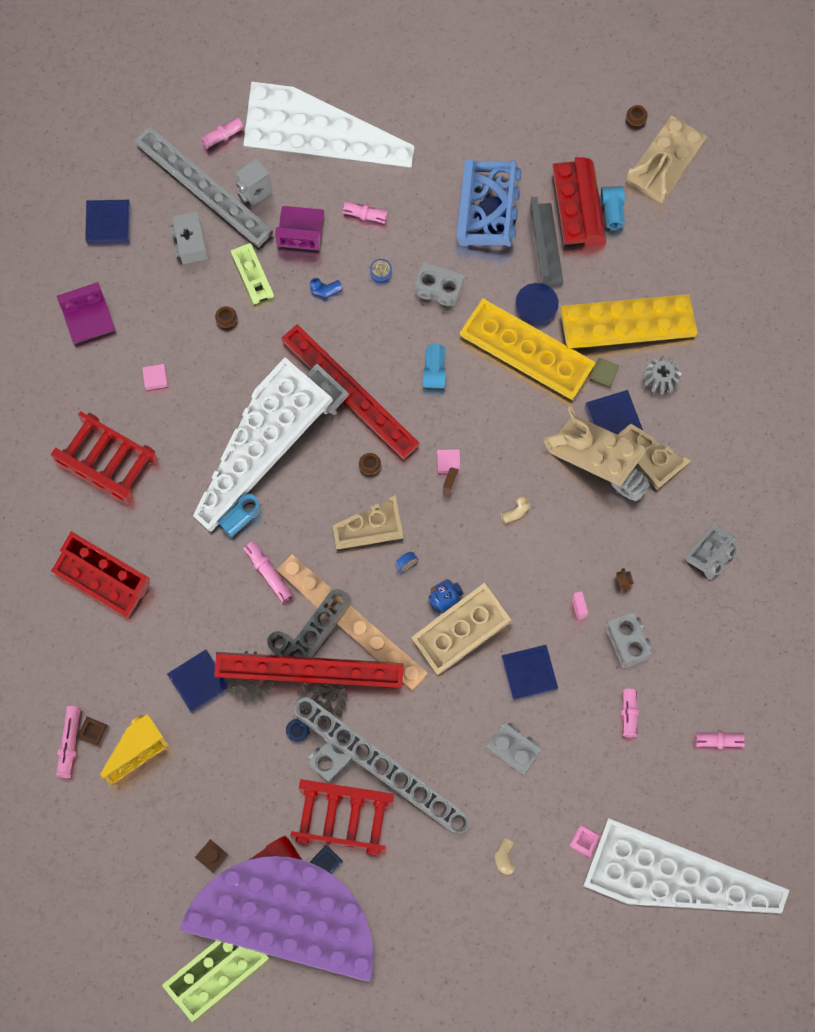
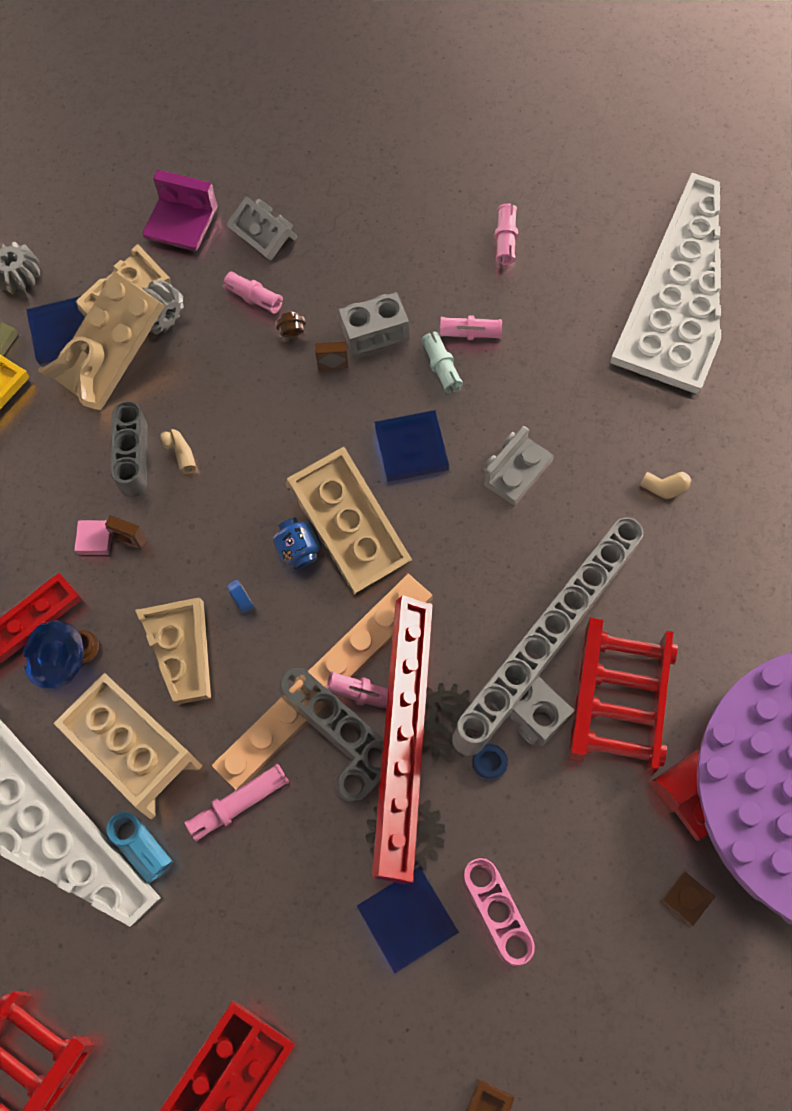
camera: 85 degrees left, 5 degrees down
yellow slope [100,714,169,786] -> none
dark blue tile [310,844,343,874] -> none
bright pink tile [569,824,602,857] -> none
bright pink tile [572,591,588,620] -> none
none -> clear blue tile [24,620,84,689]
none -> tan plate [53,673,203,820]
none -> dark grey beam [111,401,148,497]
none -> magenta bracket [142,169,218,251]
none -> bright pink pin [223,272,283,314]
none -> reddish brown tile [315,341,349,370]
none -> bright pink pin [326,671,388,709]
none -> light aqua pin [421,332,463,393]
none -> bright pink beam [463,858,535,967]

